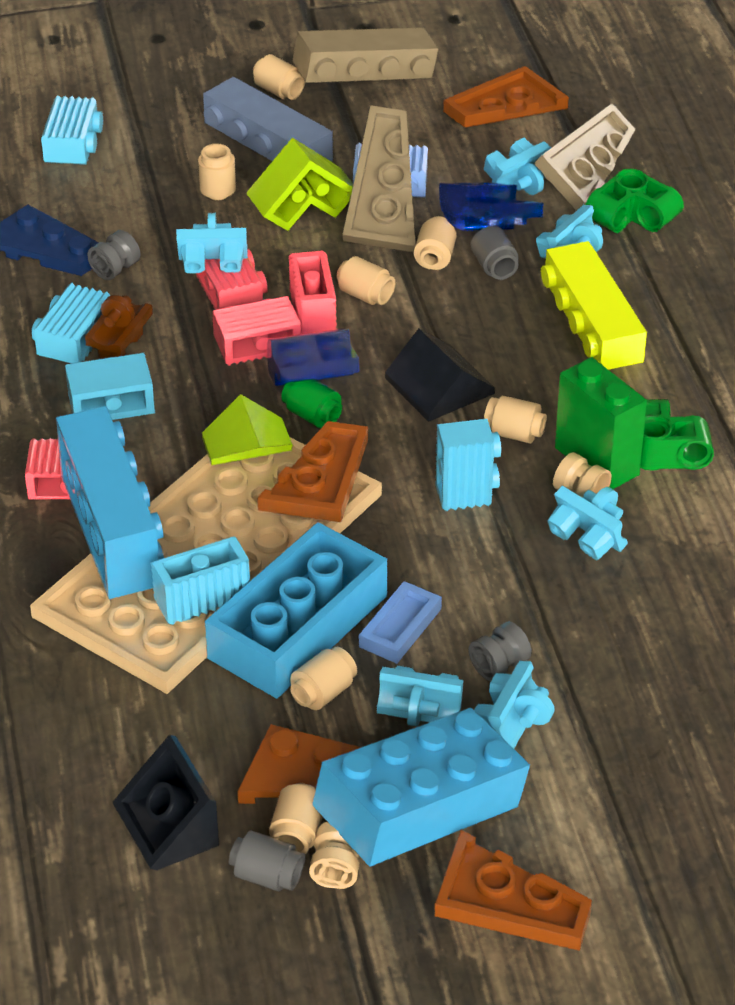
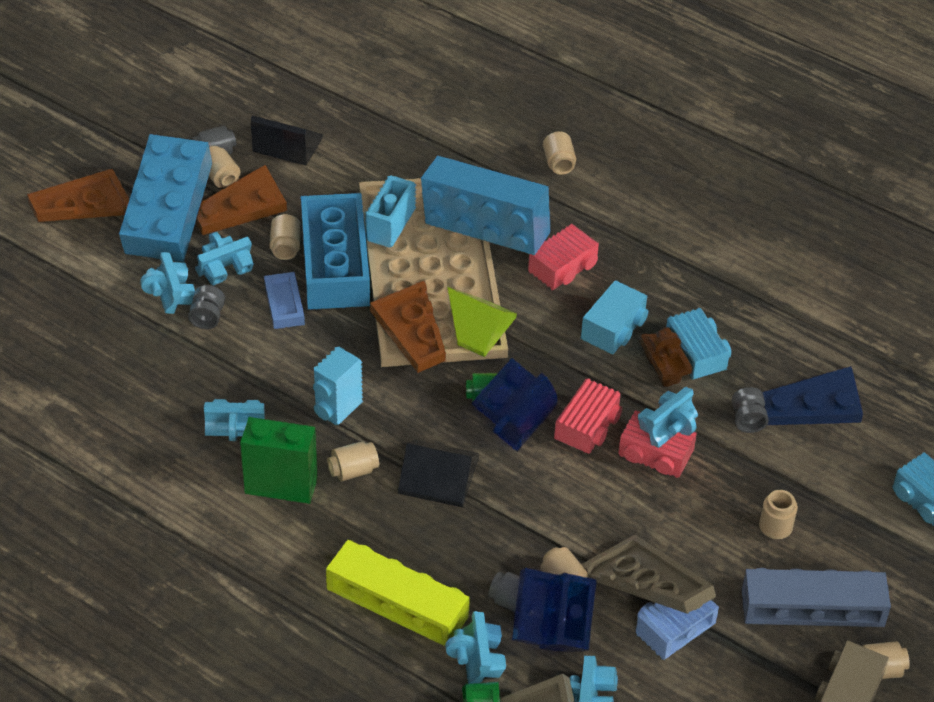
camera: 135 degrees right, 5 degrees up
lime brick [246,137,353,231] -> none
coral brick [289,251,337,337] -> none
tan brick [337,256,395,305] -> none
green piece [640,399,714,471] -> none

